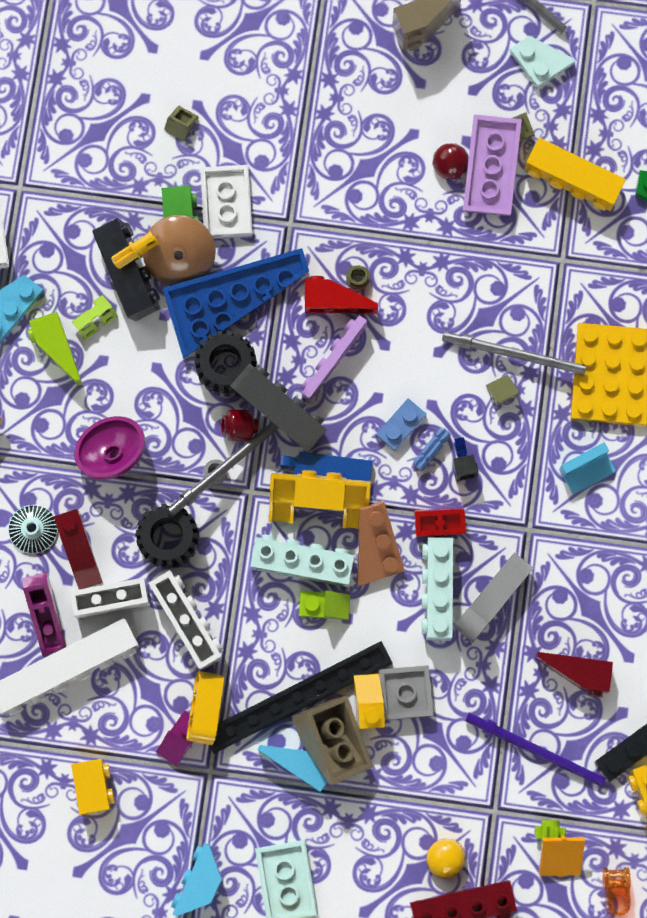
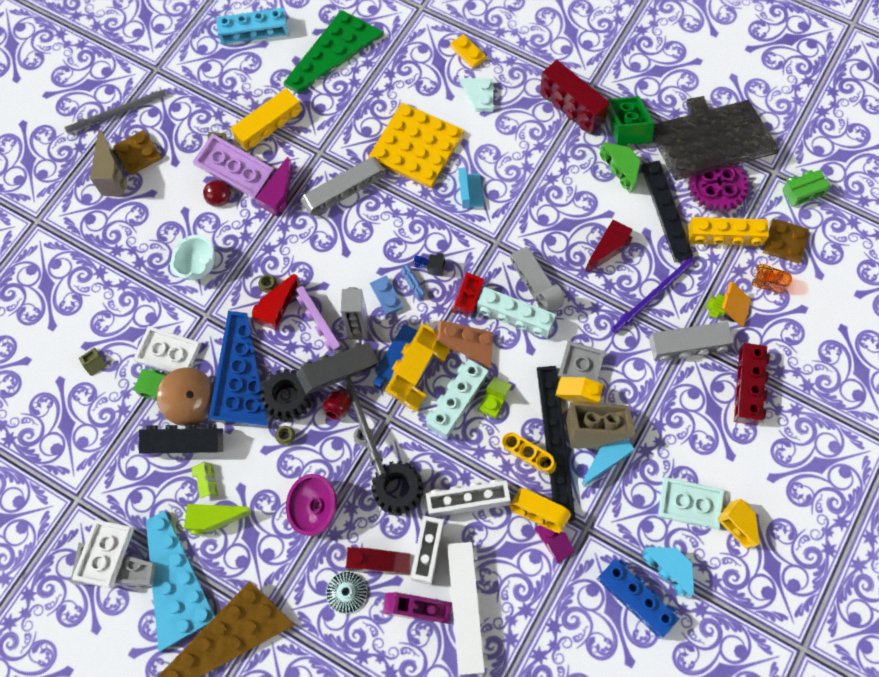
camera: 65 degrees left, 10 degrees down
yellow brick [71,759,115,815] -> none
yellow axle [111,231,159,269] -> none
yellow hair [426,838,466,879] -> none
flat silver bar [442,331,587,375] -> none
olive slope [486,374,520,407] -> none
light aqua wing [509,36,575,89] -> none
none -> pearl gold plate [113,130,162,176]
none -> light aqua cylinder [169,235,216,280]
none -> magenta slope [256,157,293,216]
none -> olive plate [275,426,295,445]
none -> light grey beam [301,157,386,216]
none -> light grey brick [341,287,369,340]
none -> yellow beam [502,432,556,475]
none -> blue brick [596,558,680,639]
none -> light grey brick [649,321,734,362]

